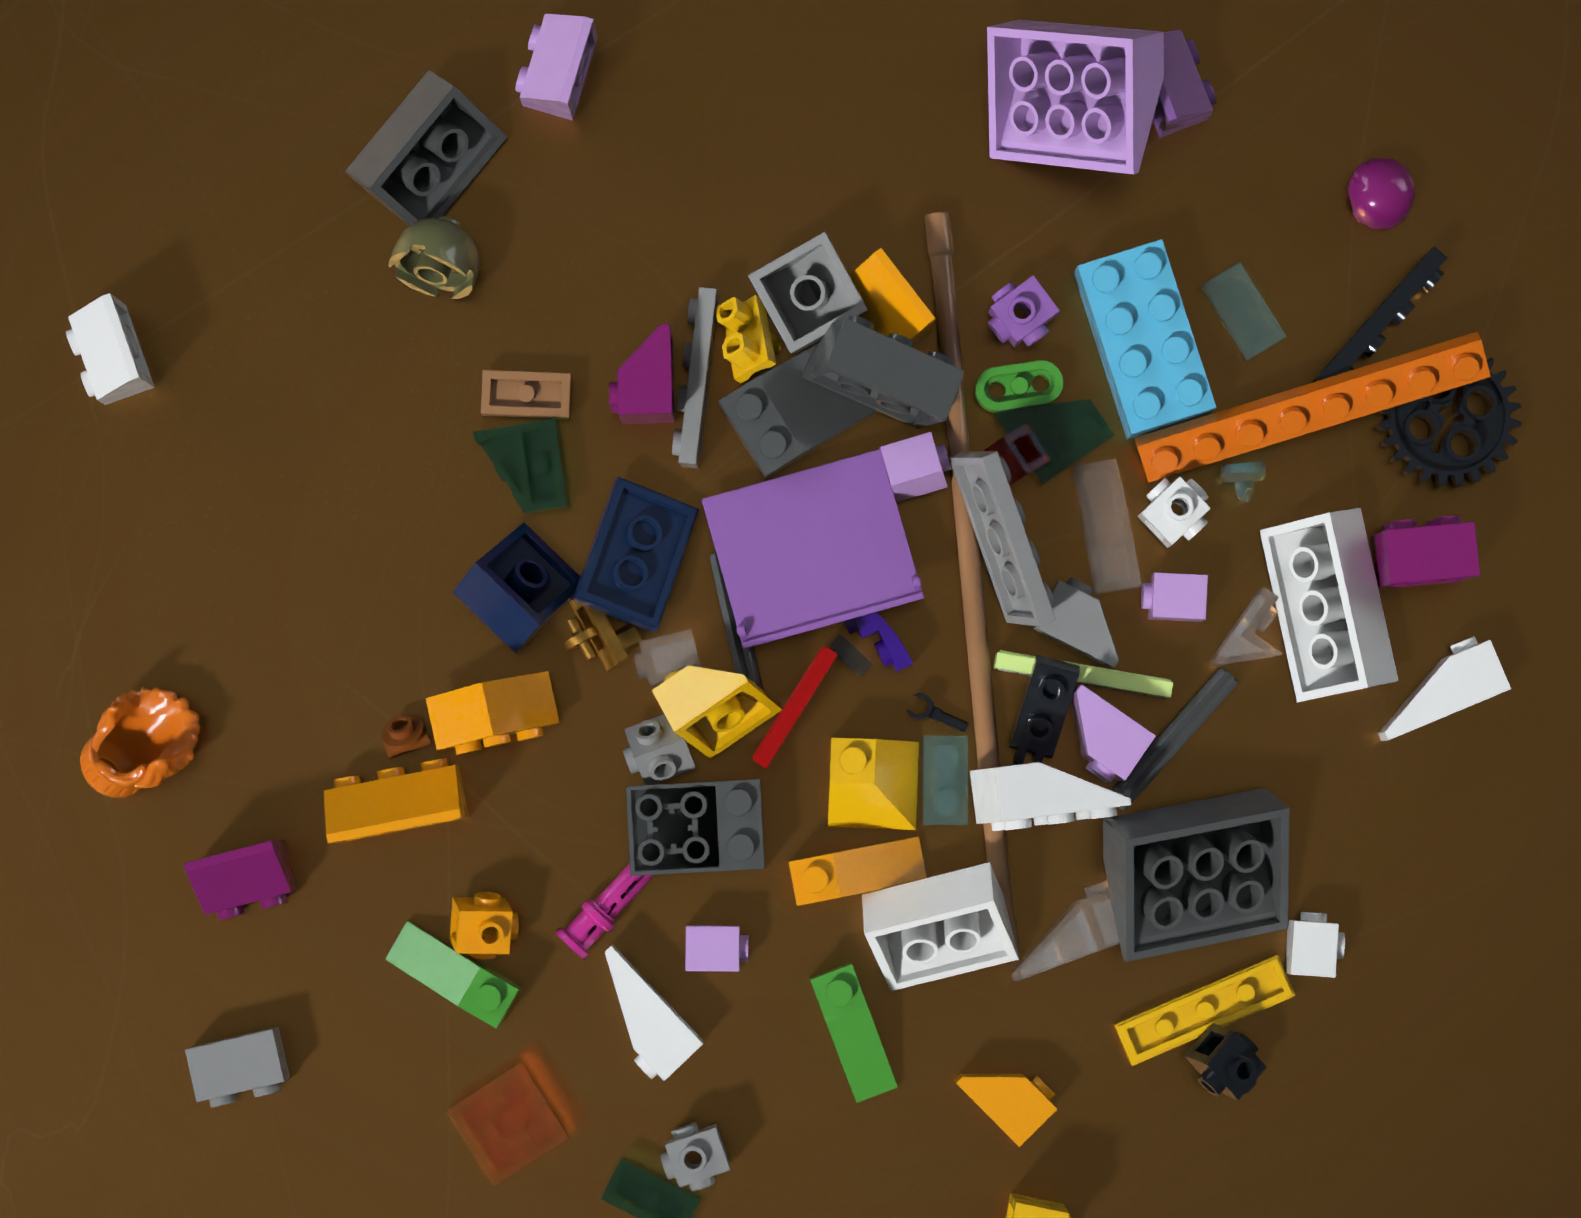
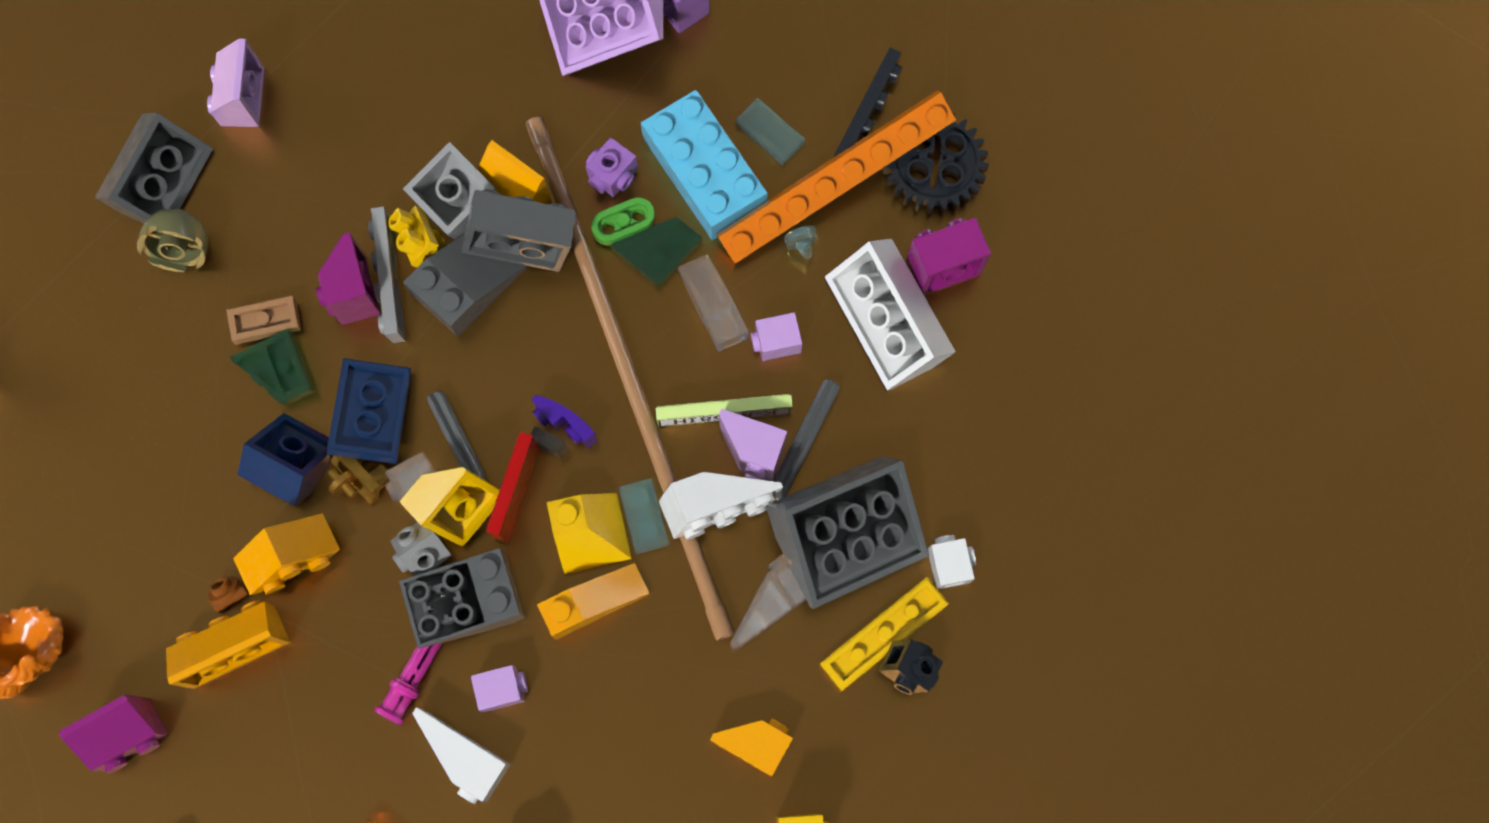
camera: 15 degrees left, 10 degrees down
bright green slope [385,921,523,1029] -> none
light orange brick [449,892,519,960] -> none
medium lavender container [701,449,924,649] -> none
bright green slope [810,962,898,1103] -> none
white slope [862,862,1019,991] -> none
lavender brick [880,432,952,502] -> none
black hand [907,693,969,732] -> none
light grey plate [949,451,1056,627] -> none
clear red brick [984,424,1051,488] -> none
black hinge [1009,655,1080,765] -> none
light grey slope [1032,577,1119,669] -> none
white brick [1137,476,1211,548] -> none
clear slope [1209,587,1282,667] -> none
magenta hair [1348,158,1415,229] -> none
white slope [1378,636,1511,741] -> none

